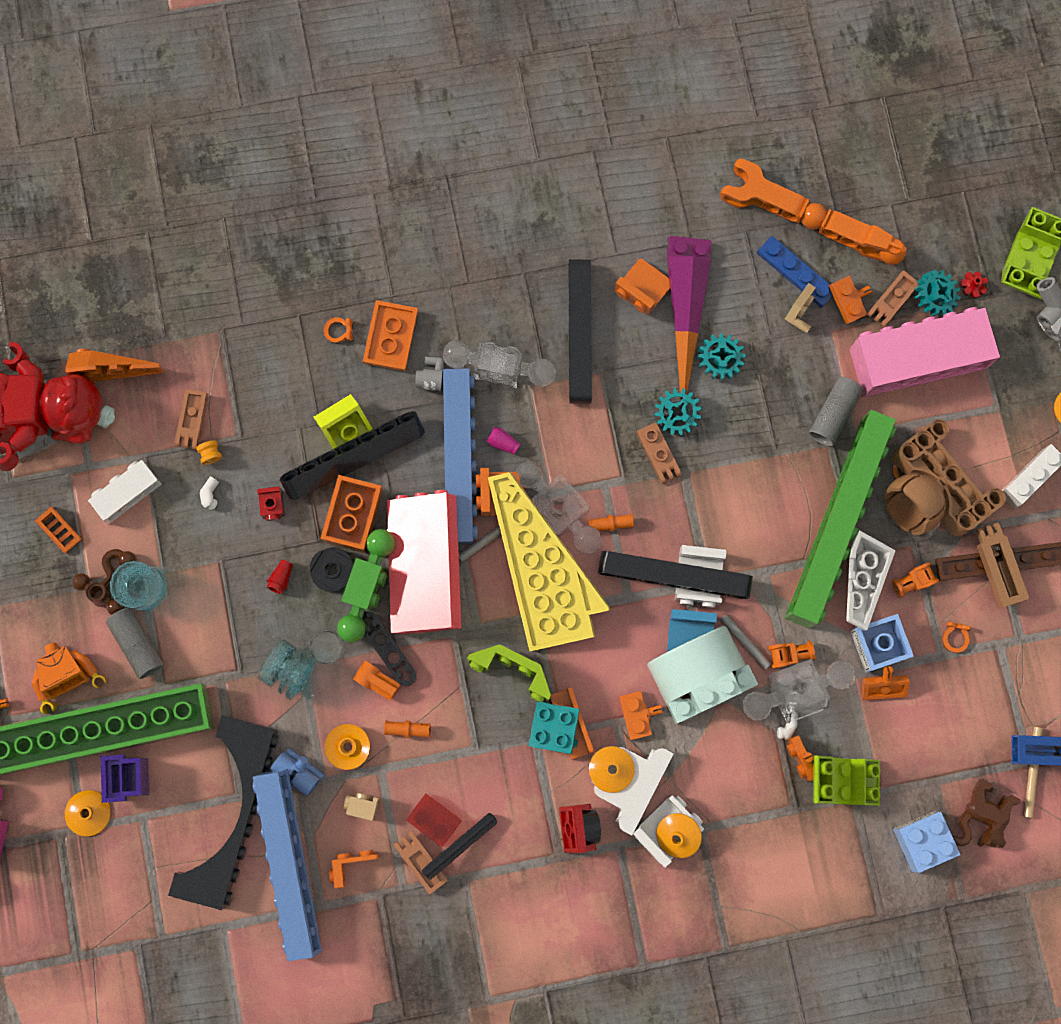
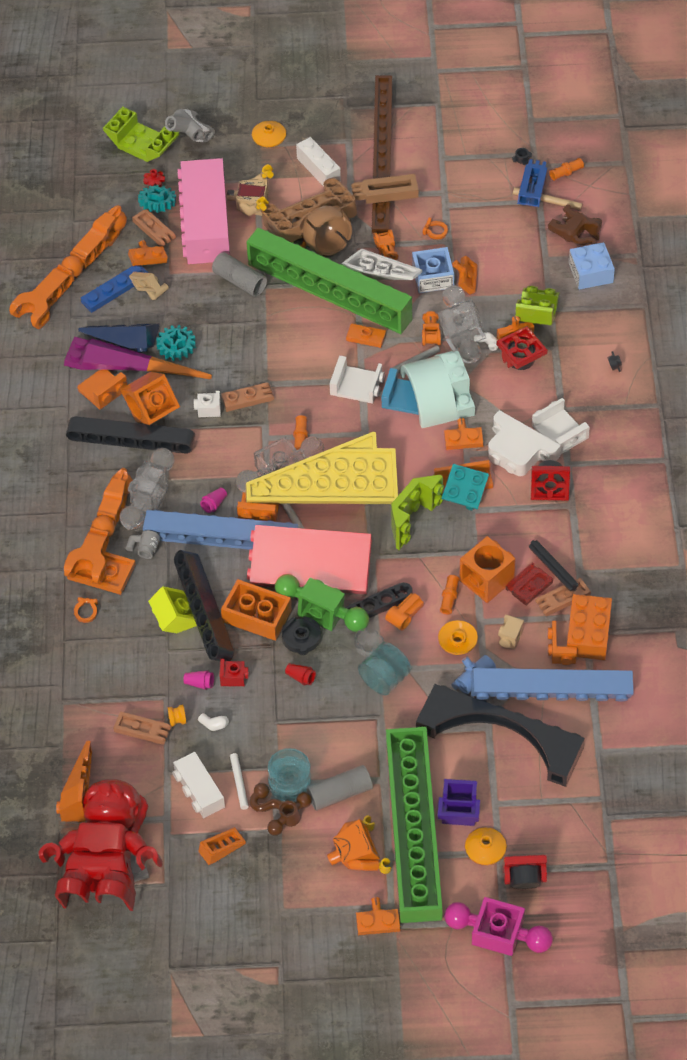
camera: 75 degrees left, 25 degrees down
light orange dish [589,746,635,793] -> none
black beam [598,551,753,599] -> none
teal gear [655,388,702,435] -> none
light orange dish [656,813,702,858] -> none
none -> orange piece [64,468,134,585]
none -> dark blue wedge [78,323,160,352]
none -> orange brick [120,372,180,425]
none -> dark pink cone [184,670,214,690]
none -> white brick [194,391,221,417]
none -> torso [227,164,274,216]
none -> white bar [230,753,249,810]
none -> orange plate [346,323,386,348]
none -> orange brick [459,536,515,603]
none -> red piece [496,326,548,370]
none -> piece [502,855,547,889]
none -> orange brick [567,594,612,660]
none -> black plate [608,351,622,372]

